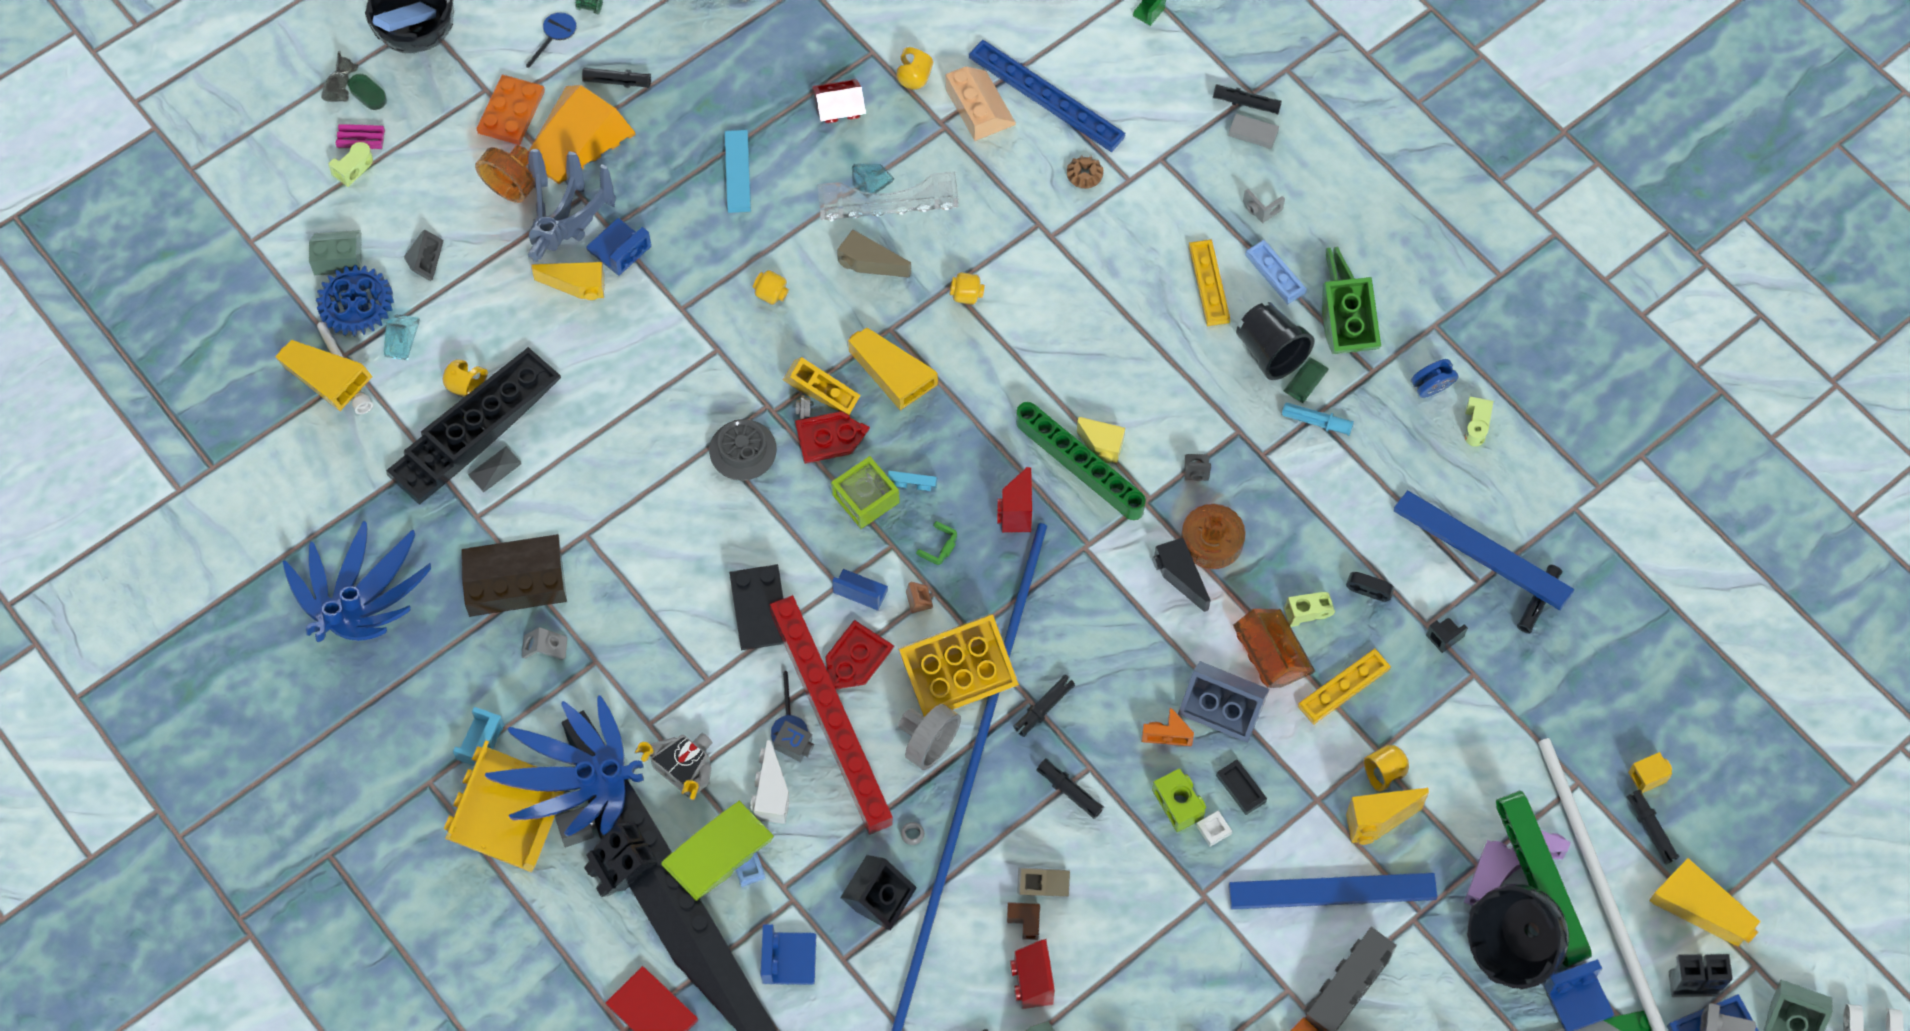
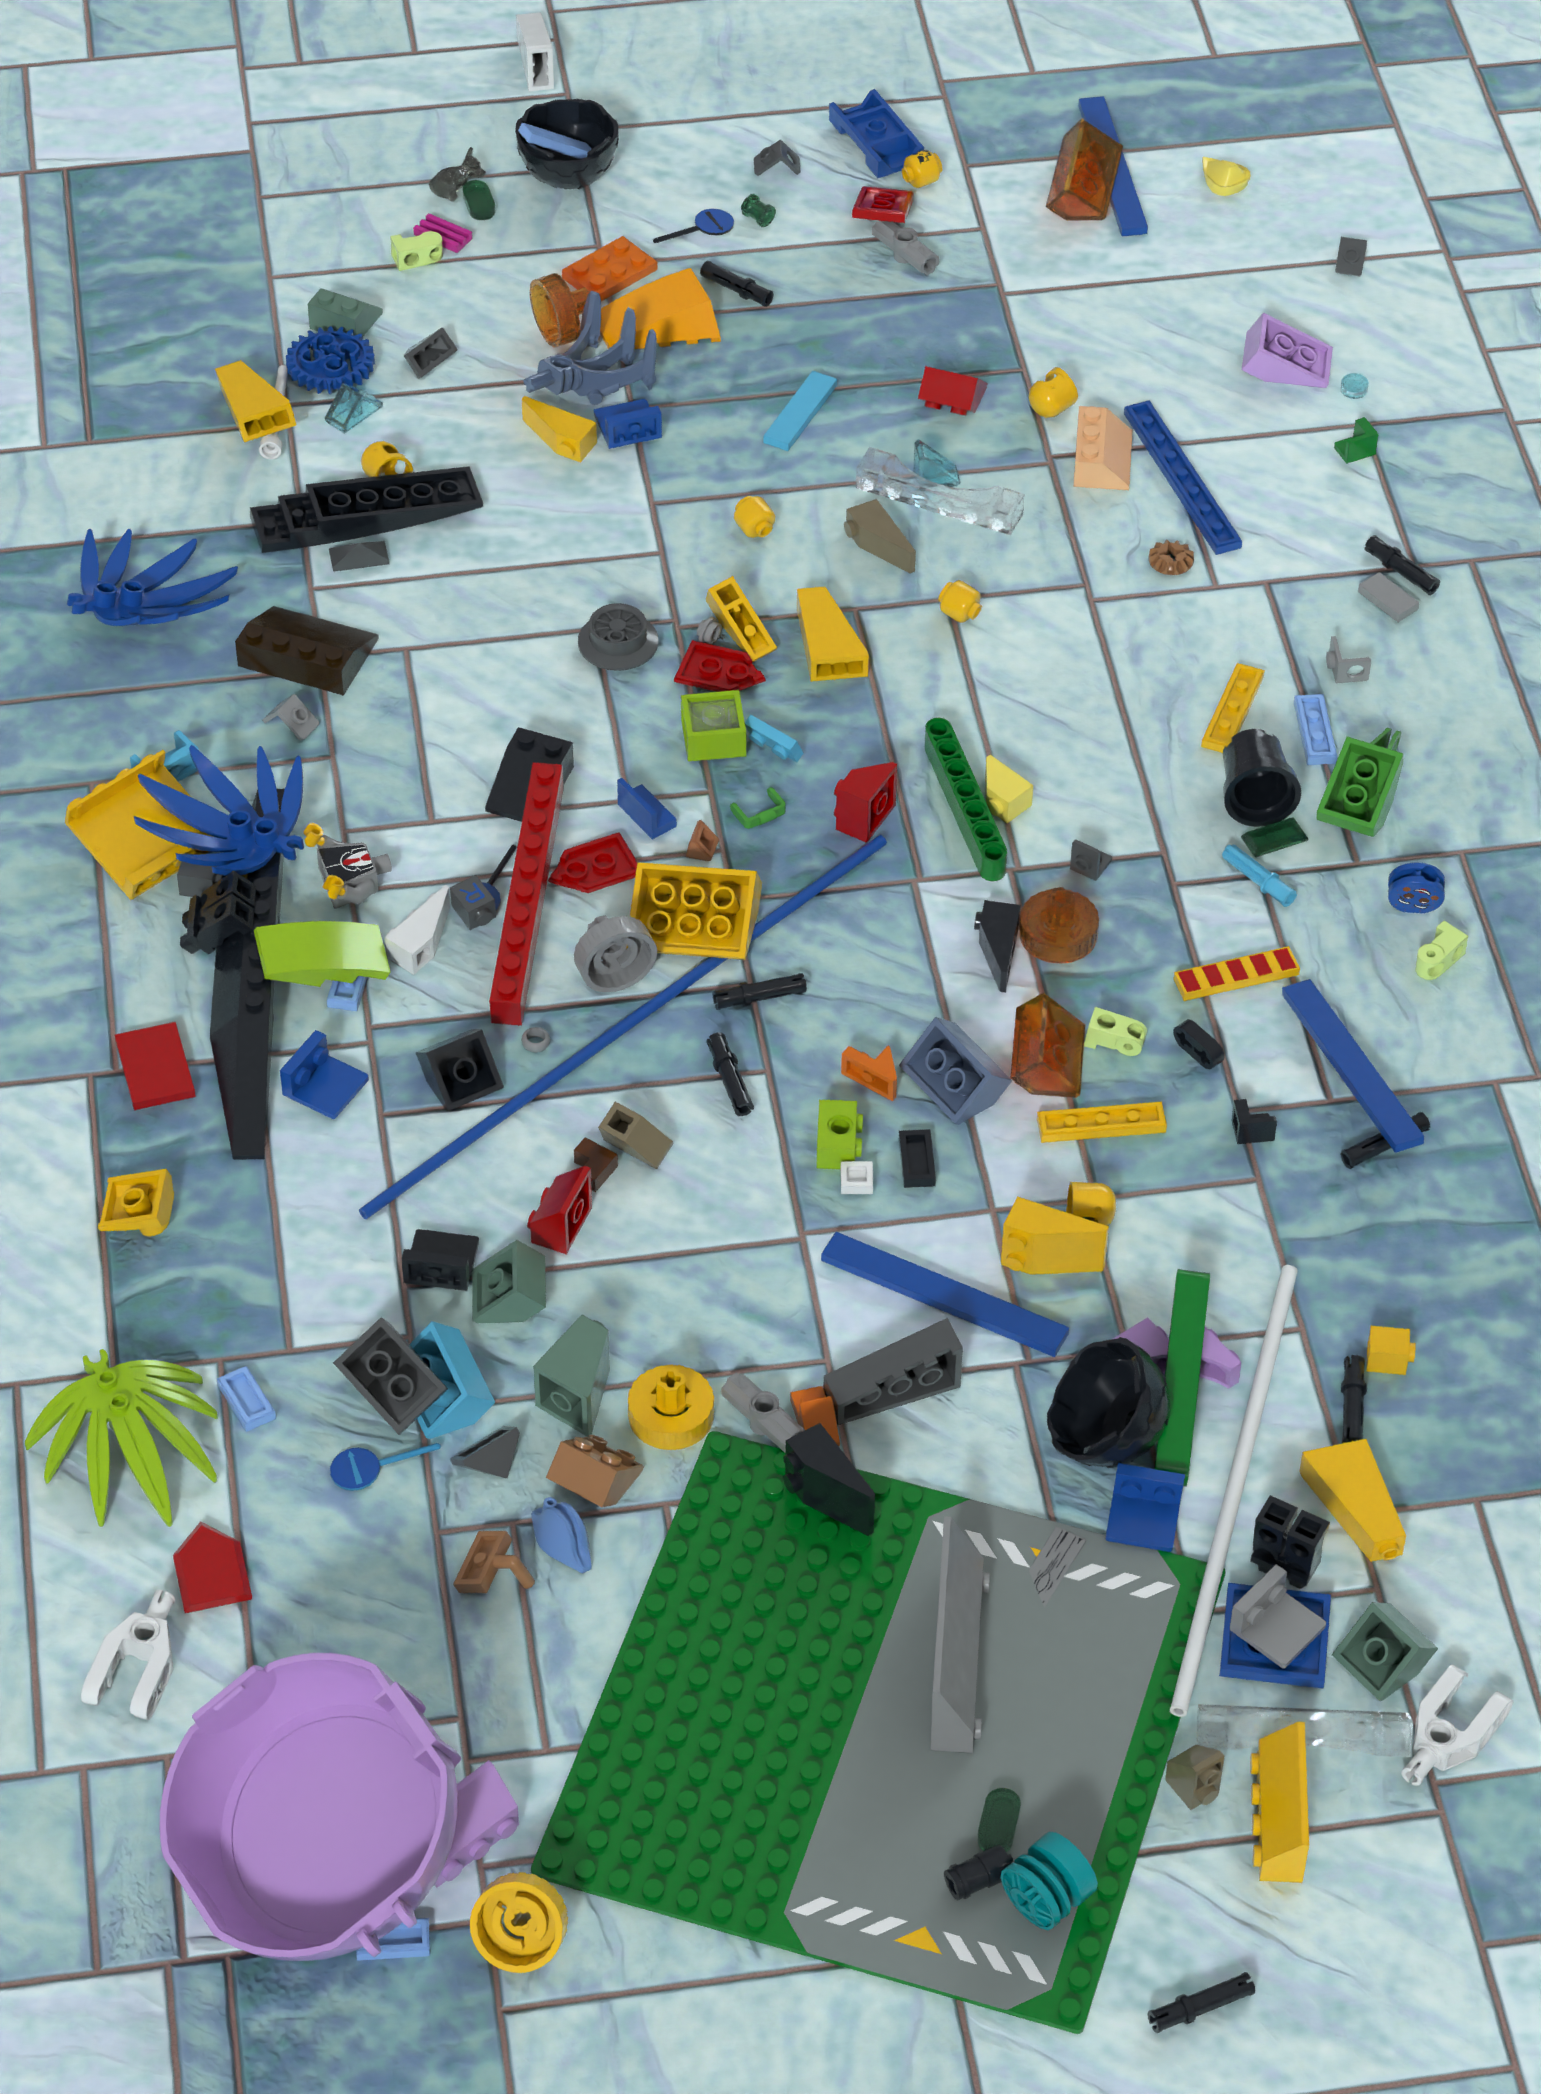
camera: 30 degrees right, 15 degrees down
none -> tile [1173,946,1300,1001]

